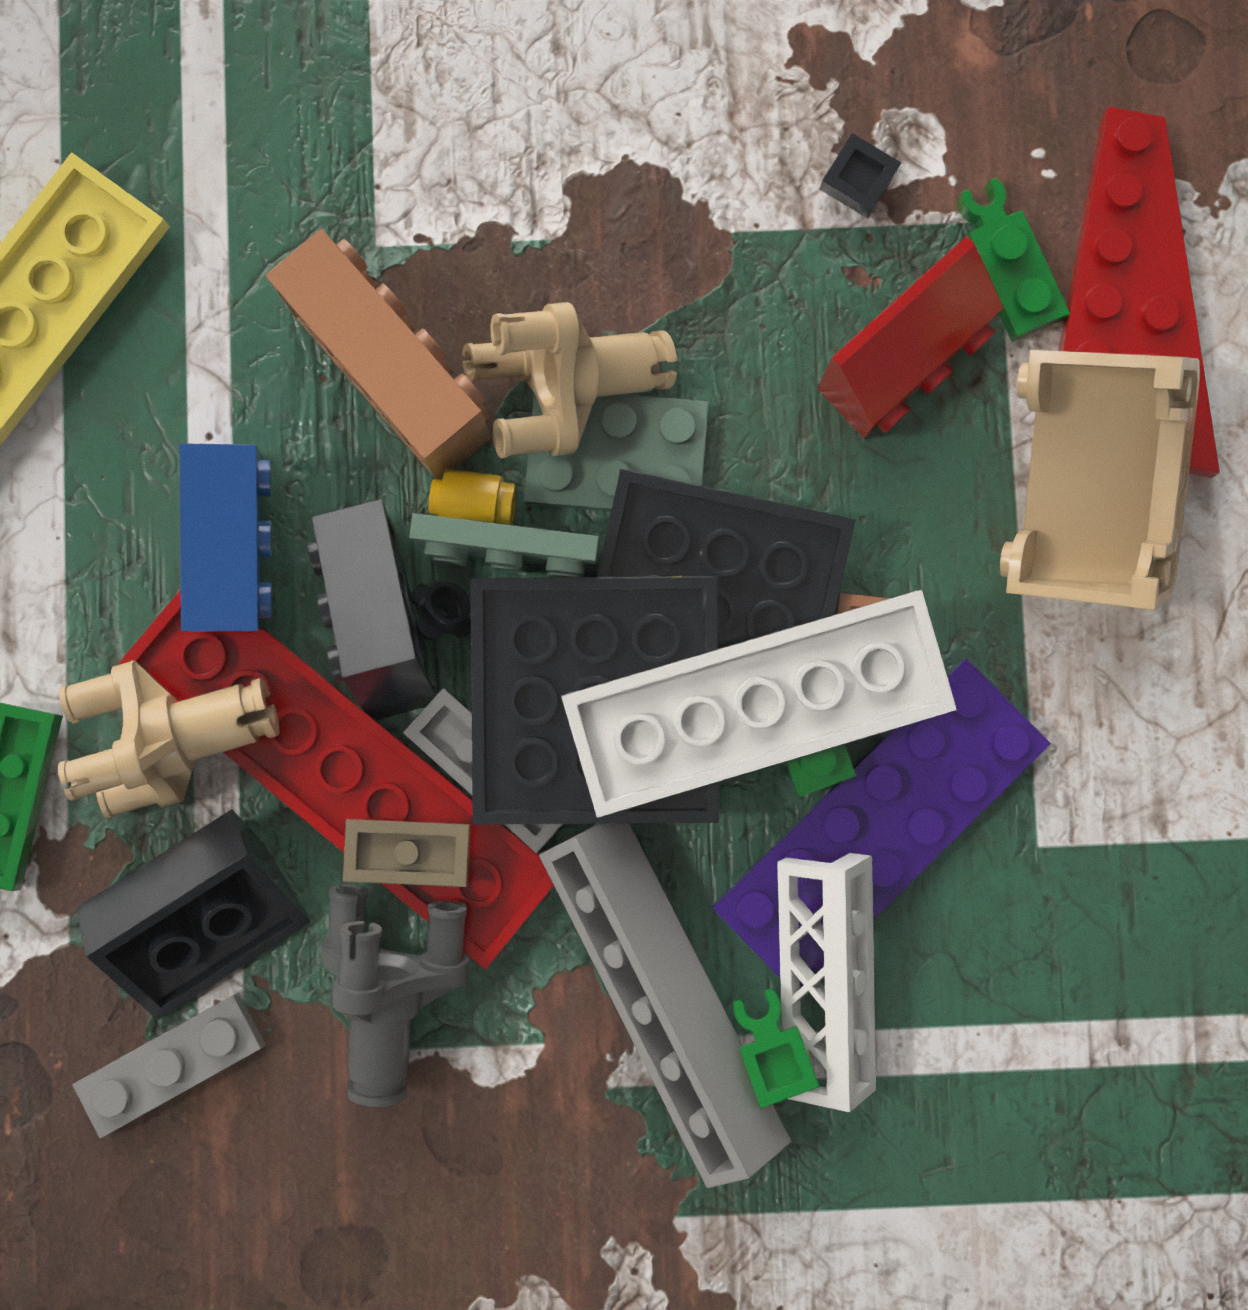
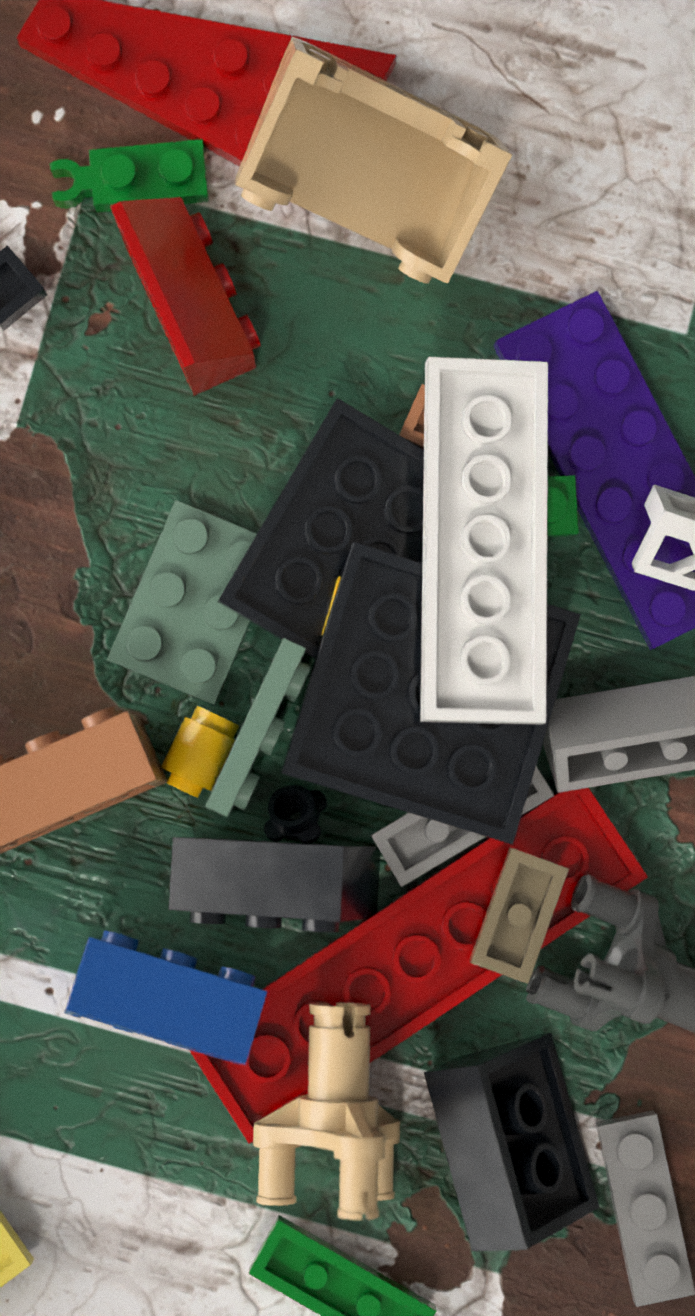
camera: 75 degrees left, 0 degrees up
tan wheel [462,302,677,458] -> none

